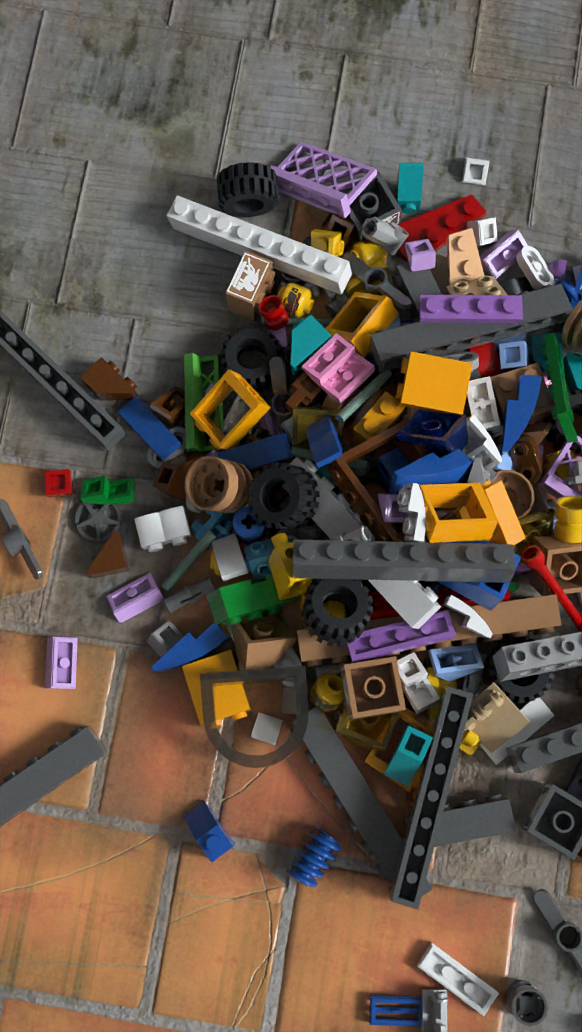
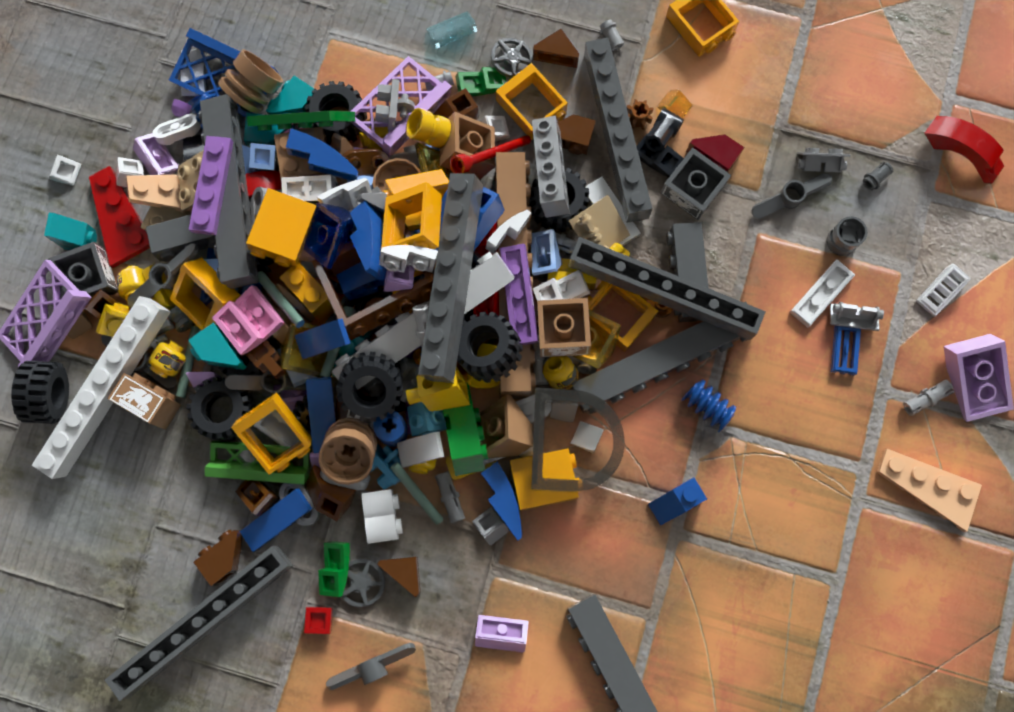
camera: 85 degrees left, 0 degrees up
lavender slope [106,573,164,623] -> none
red wheel [258,295,289,330] -> none
light grey piece [362,217,409,255] -> none
teal slope [384,726,433,786] -> none
lavender slope [405,239,436,272] -> none

